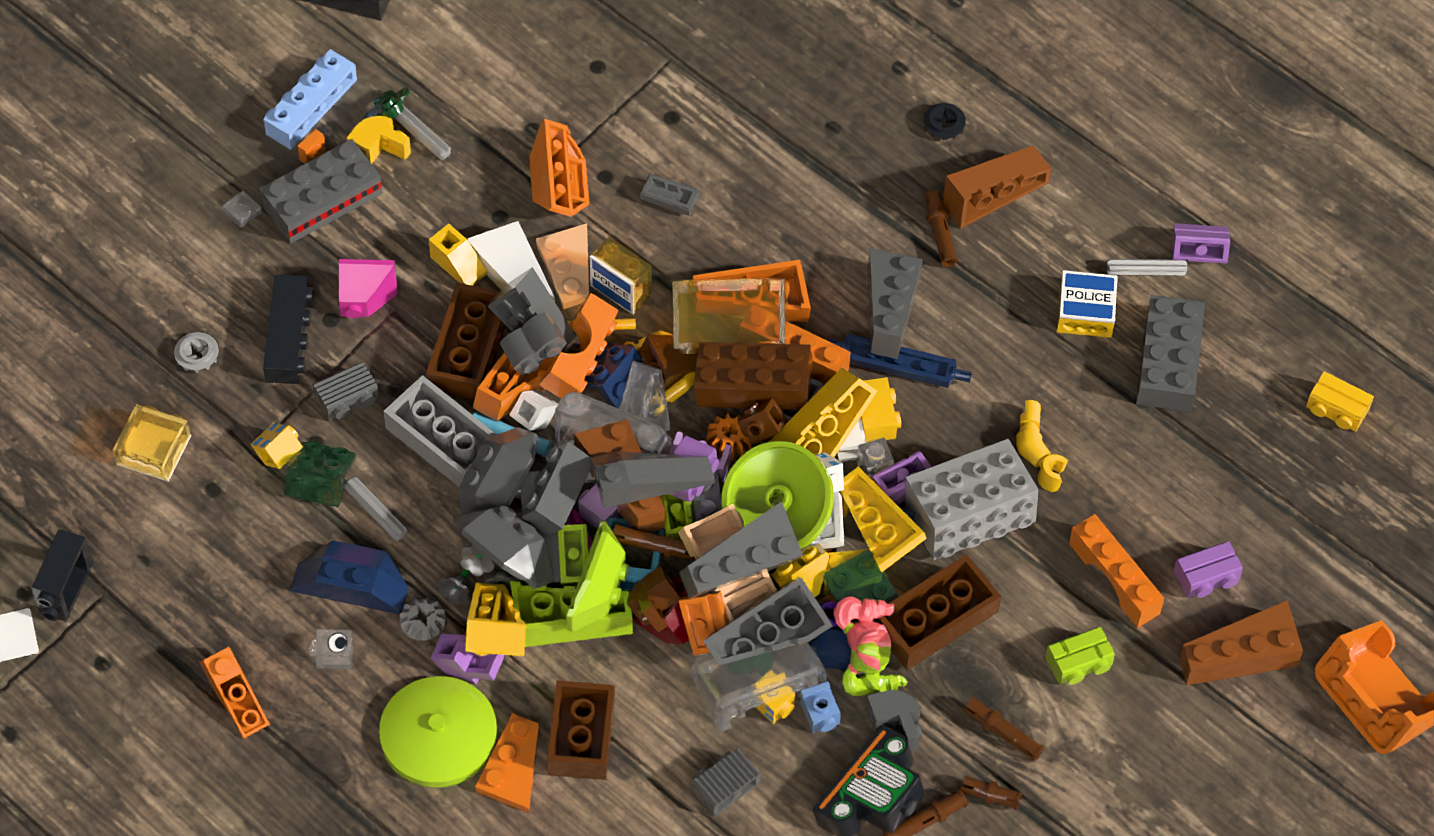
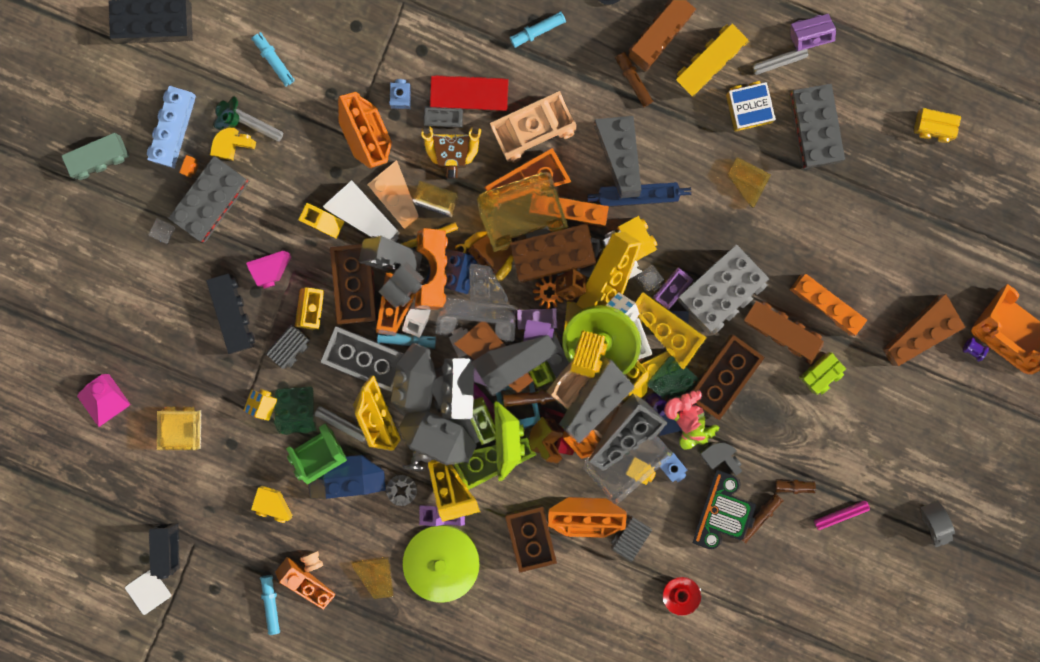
camera: 10 degrees left, 30 degrees up
light grey gear [174,332,219,373] -> none
clear brick [310,629,354,669] -> none
orange wing [475,713,539,813] -> none
reddish brown pin [963,696,1045,762] -> none
yellow piece [1016,400,1068,492] -> none
medium lavender brick [1174,541,1243,598] -> none
none -> sand green brick [62,133,129,180]
none -> dark pink slope [77,374,131,427]
none -> medium azure pin [251,32,295,87]
none -> yellow slope [251,486,292,523]
none -> medium azure pin [260,575,280,635]
none -> bright green panel [286,424,347,485]
none -> yellow brick [295,287,324,330]
none -> light nougat wheel [300,551,323,572]
none -> clear yellow wing [351,557,394,599]
none -> yellow wedge [353,375,401,451]
none -> medium blue brick [390,79,411,109]
none -> torso [421,127,481,179]
none -> red brick [430,75,509,111]
none -> light nougat piece [490,91,576,163]
none -> medium azure pin [509,11,566,48]
none -> orange wedge [548,497,627,538]
none -> yellow brick [571,330,607,378]
none -> yellow wedge [676,23,749,96]
none -> clear yellow wing [728,157,771,208]
none -> dark orange wedge [744,301,824,365]
none -> dark purple bush [962,337,989,362]

